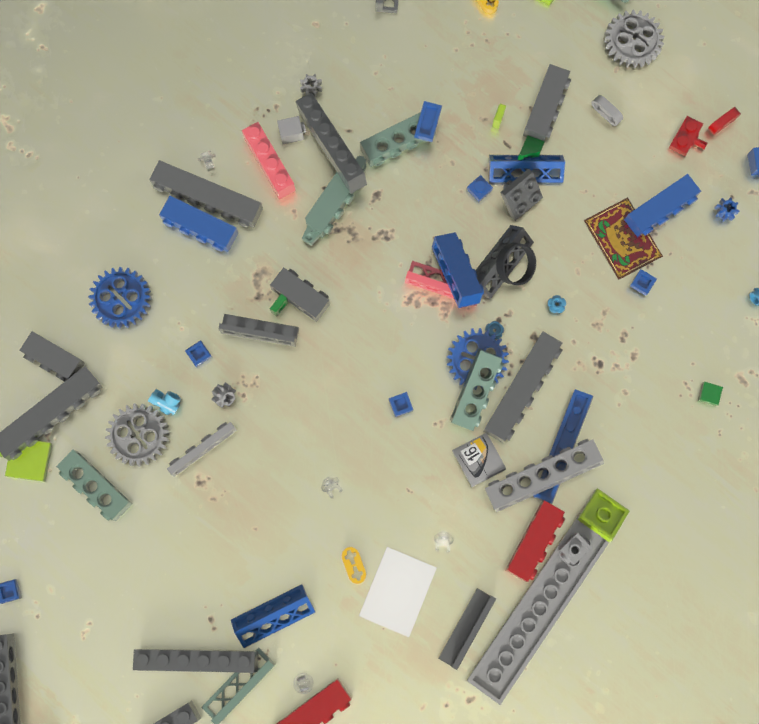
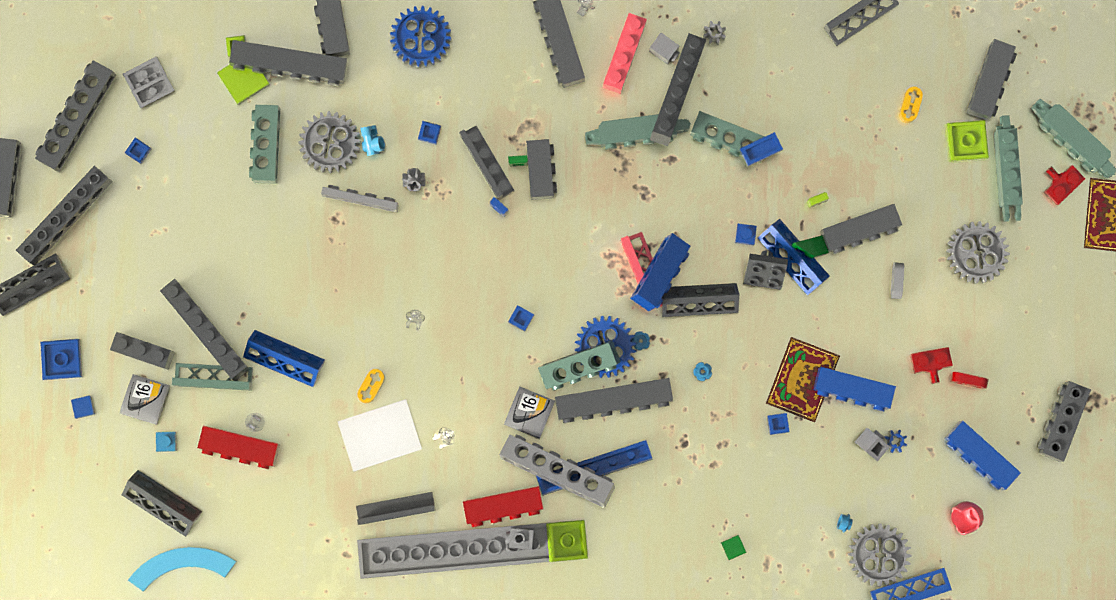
camera: 50 degrees right, 5 degrees up
blue brick [159,196,238,252] -> none
black tyre [496,243,536,285] -> none
none -> blue tile [490,197,509,217]
none -> light grey brick [855,428,890,461]

